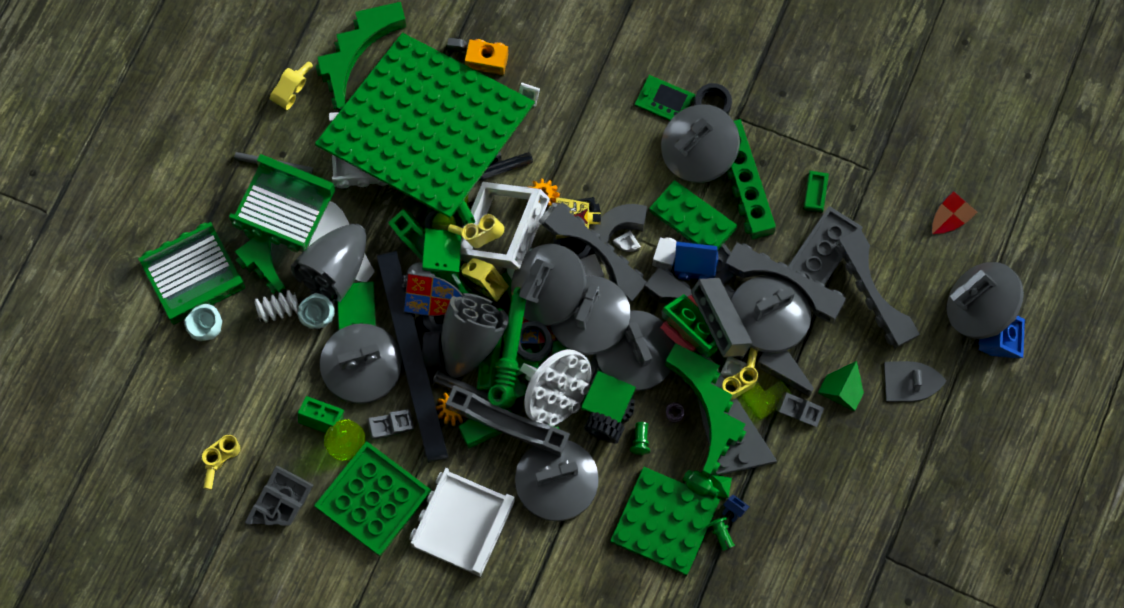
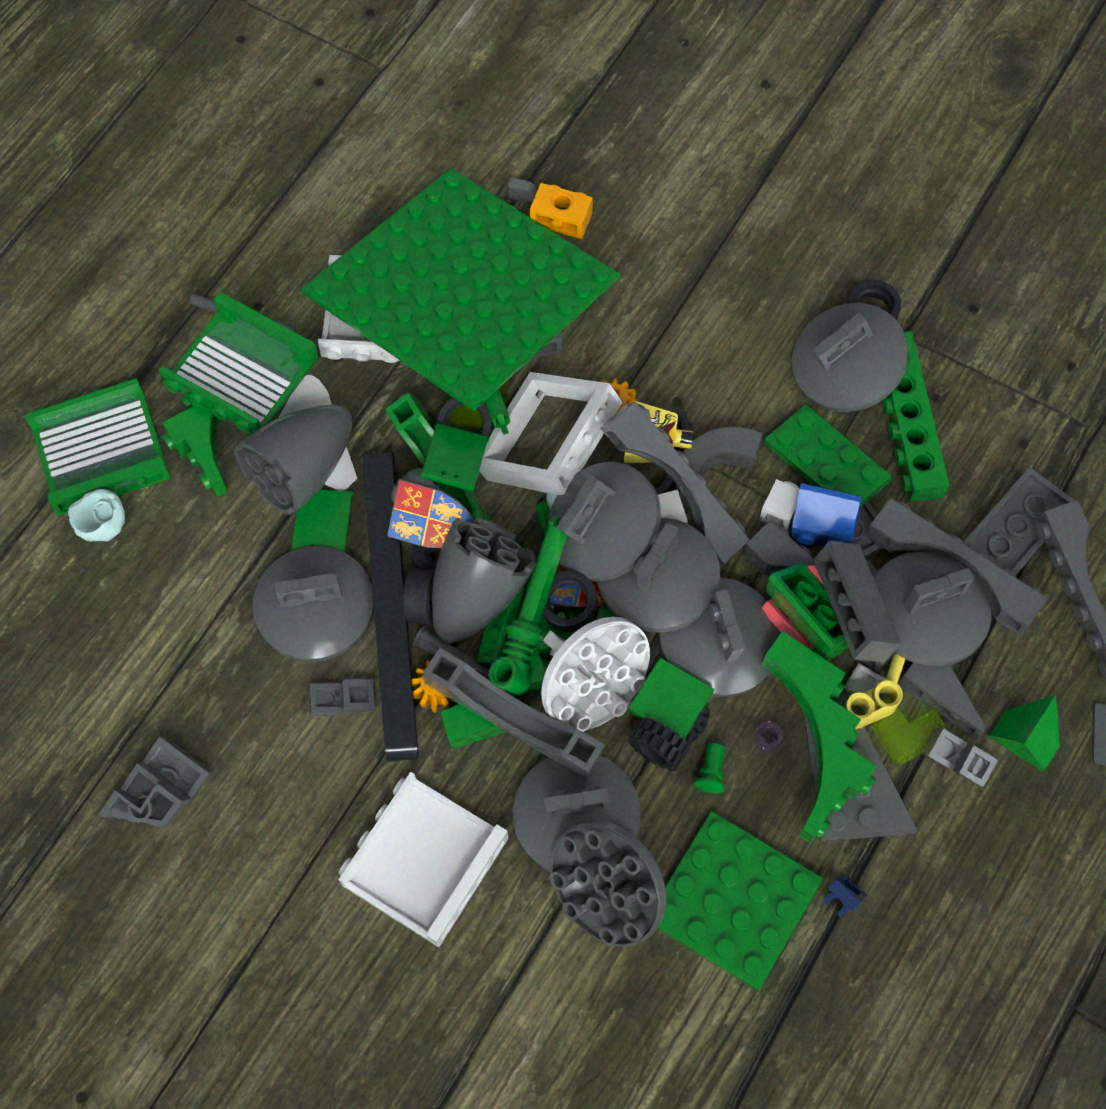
camera: 10 degrees right, 5 degrees down
light yellow beam [202,435,240,490] -> none
white piece [255,290,299,323] -> none
light yellow beam [270,62,313,110] -> none
light aqua hair [297,293,335,329] -> none
green hinge [298,396,344,437] -> none
green plate [314,441,432,557] -> none
green arch [315,2,406,112] -> none
clear neon green tile [324,419,365,461] -> none
light yellow beam [448,214,504,248] -> none
light yellow torso [460,258,509,302] -> none
black axle [478,152,533,181] -> none
white slope [519,83,540,107] -> none
white tile [613,231,641,252] -> none
green container [635,75,696,121] -> none
green plant [683,470,720,497] -> none
green pin [707,517,735,551] -> none
green slope [709,474,732,498] -> none
green tile [803,170,829,213] -> none
none -> dark grey bracket [550,820,666,947]

